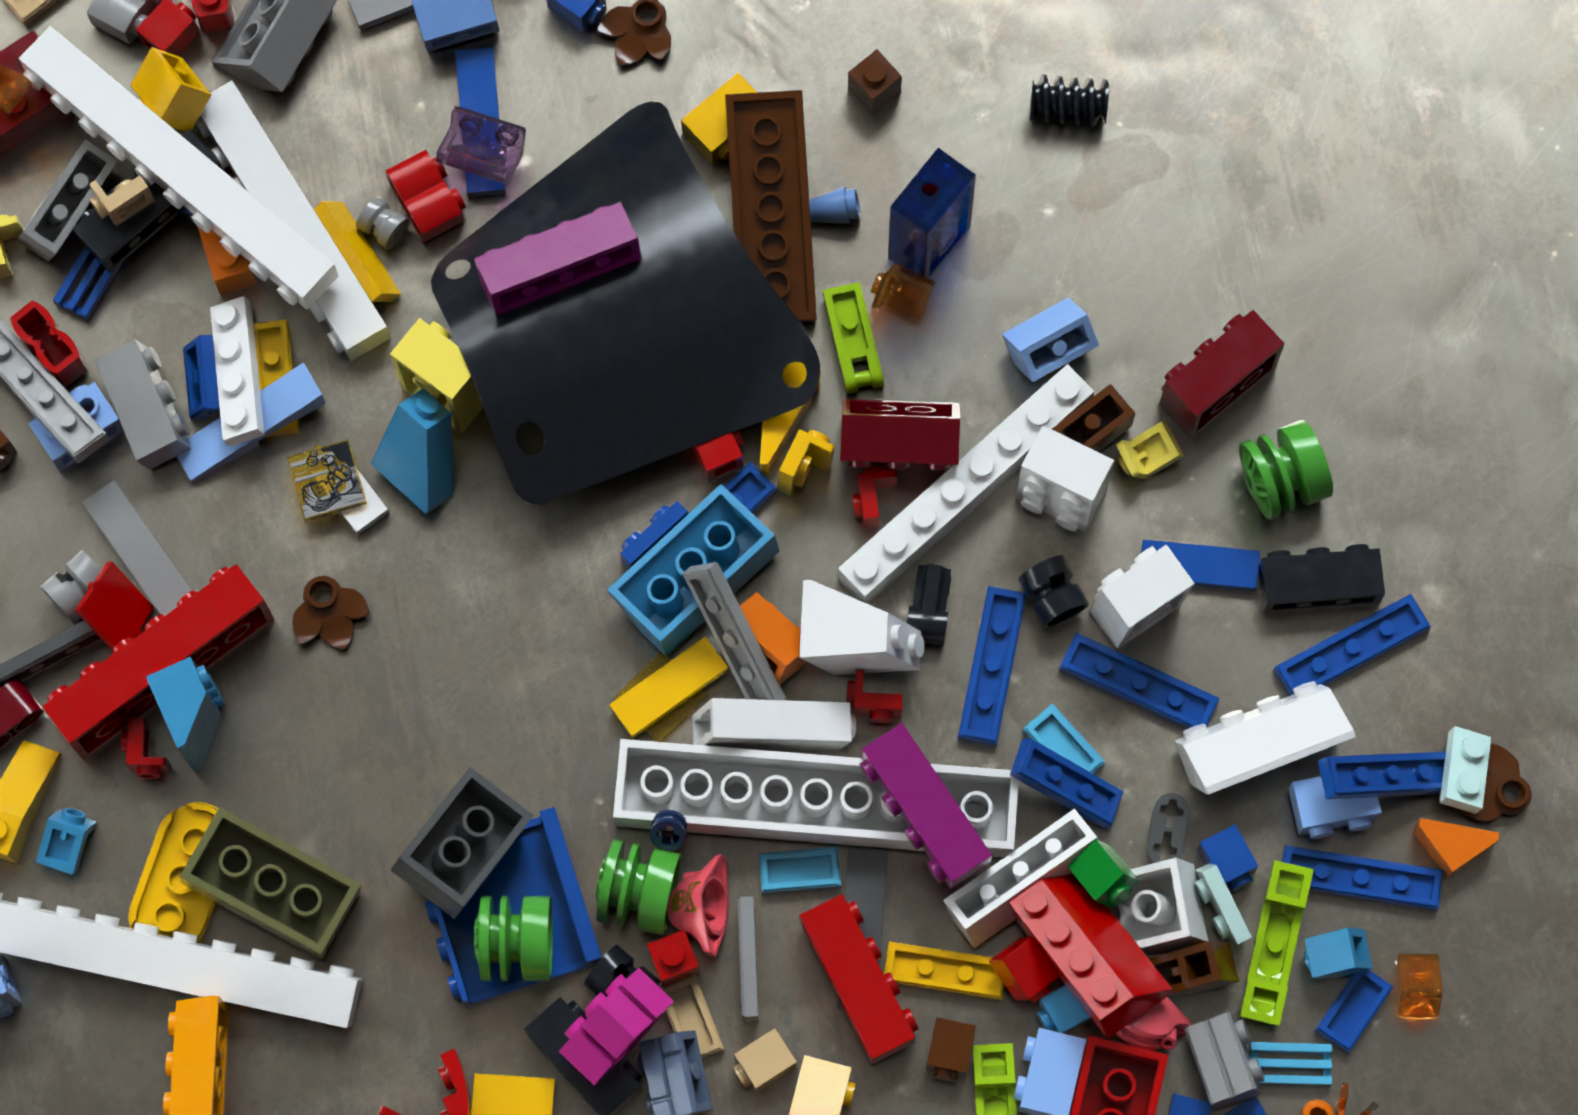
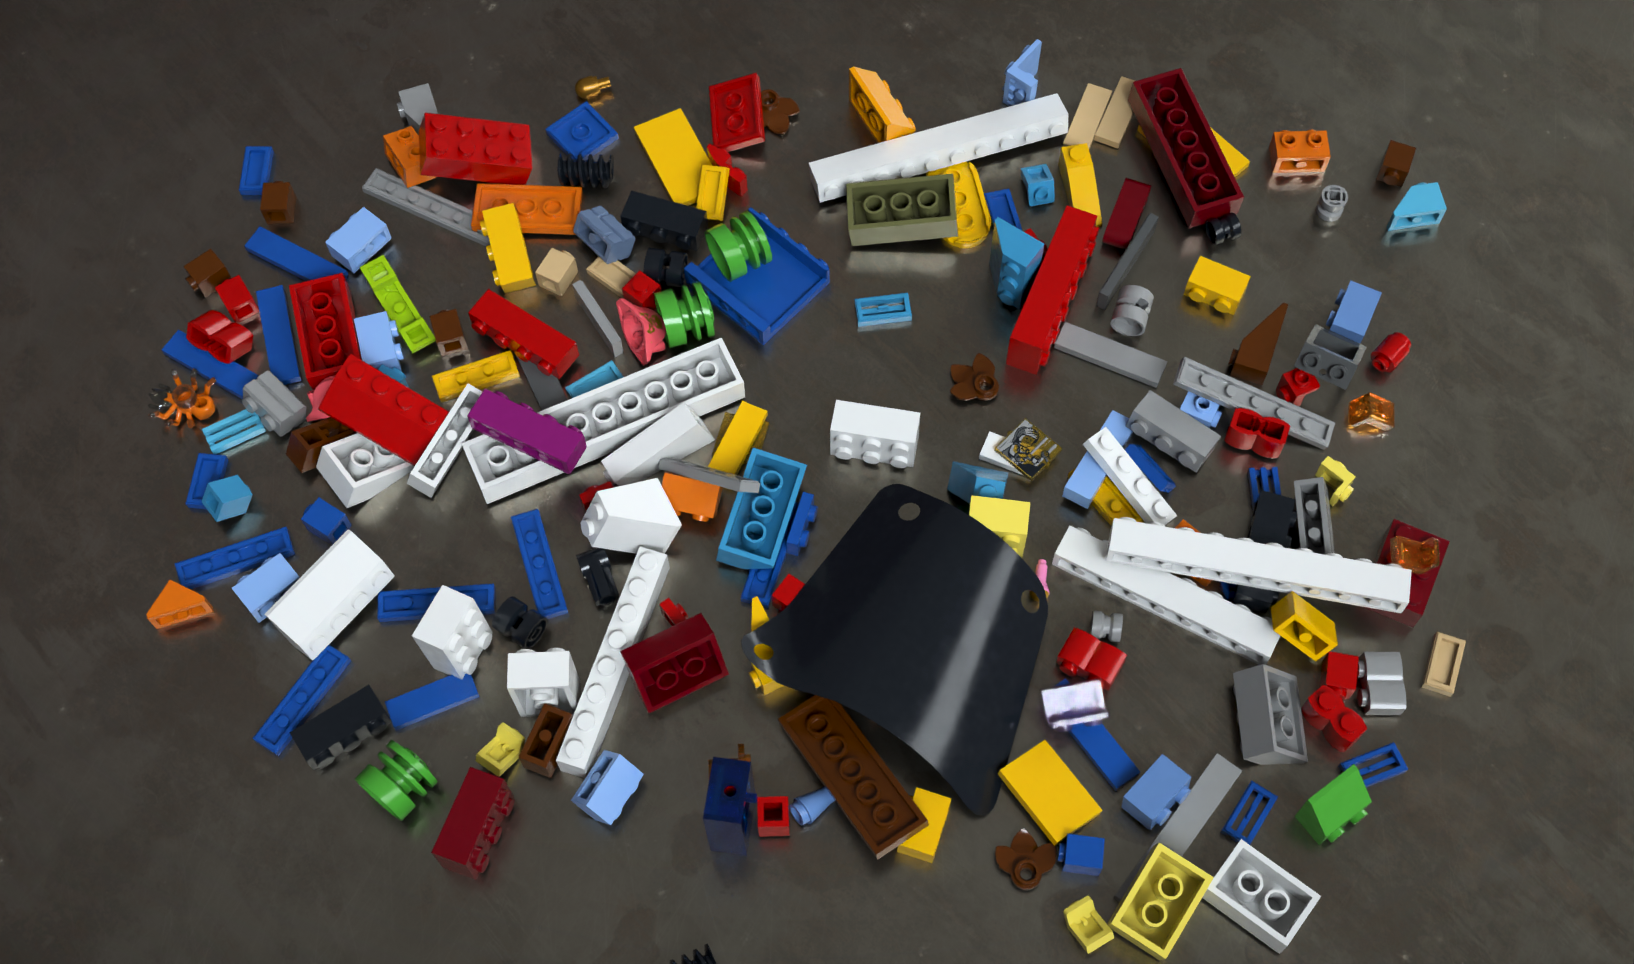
camera: 150 degrees right, 10 degrees down
red piece [75,561,154,650] -> none
tan bracket [89,175,155,226] -> none
yellow tile [314,201,401,302] -> none
dark grey brick [391,767,534,919] -> none
magenta brick [474,202,642,316] -> none
dark pink piece [559,968,674,1085] -> none
dark blue bush [650,810,687,851] -> none
yellow bracket [777,429,835,496] -> none
lime plate [822,282,884,394] -> none
reddish brown brick [848,49,902,116] -> none
red brick [989,936,1060,1002] -> none
blue tile [1010,738,1124,828] -> none
medium azure tile [1022,703,1105,774] -> none
green brick [1067,839,1140,908] -> none
dark grey beam [1146,793,1190,864] -> none
light aqua plate [1194,864,1252,945] -> none
lime slope [1240,860,1314,1026] -> none
blue tile [1318,752,1446,799] -> none
clear orange bracket [1396,954,1443,1018] -> none
light aqua plate [1439,726,1491,814] -> none
reddish brown plate [1464,744,1532,822] -> none
none -> yellow tile [696,165,730,221]
none -> red brick [757,796,790,837]
none -> white brick [830,400,920,468]
none -> dark azure tile [854,293,912,327]
none -> blue tile [984,189,1023,231]
none -> yellow tile [998,740,1103,846]
none -> bright pink piece [1029,559,1050,602]

